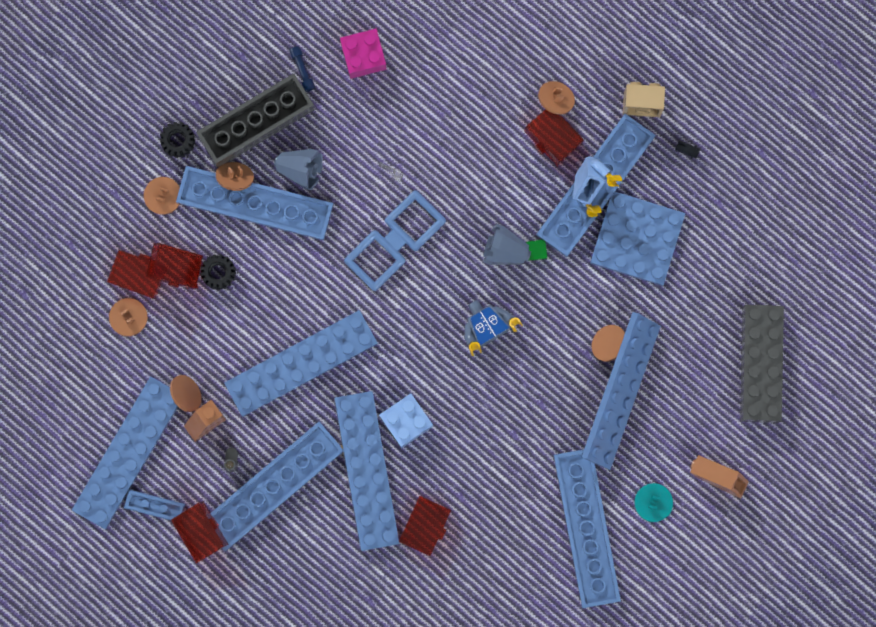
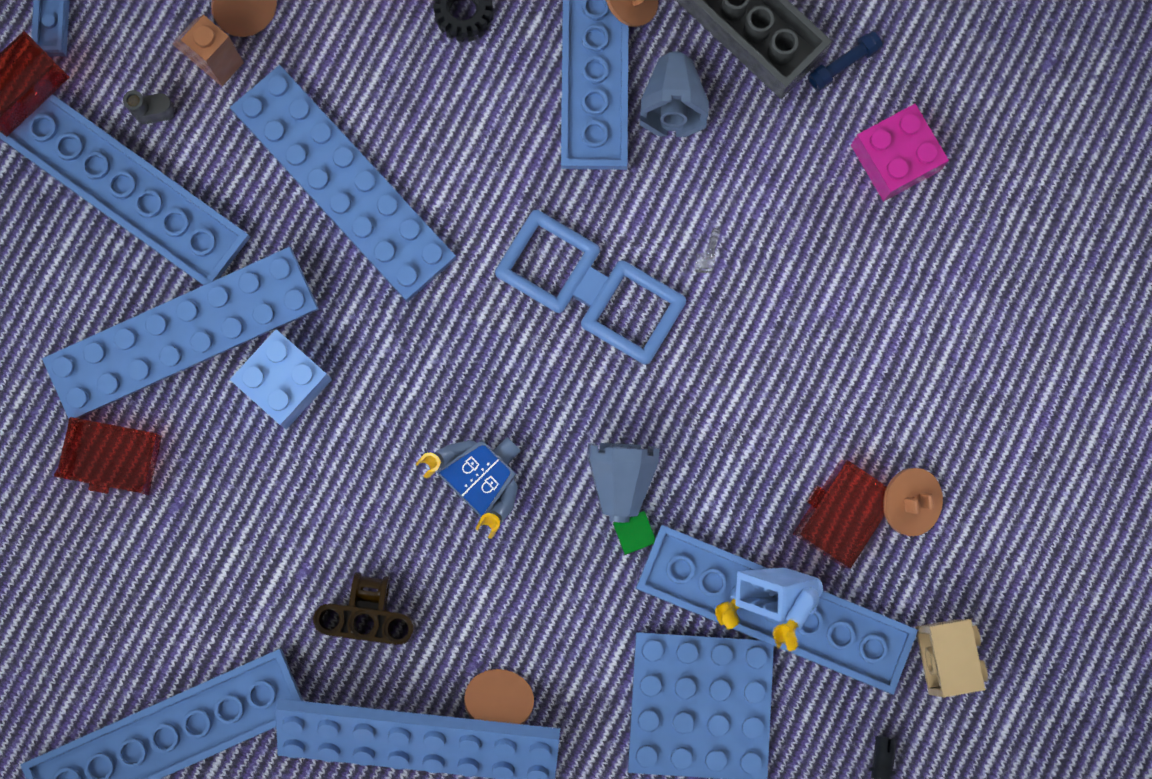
camera: 75 degrees right, 0 degrees up
none -> dark brown piece [313,572,416,645]

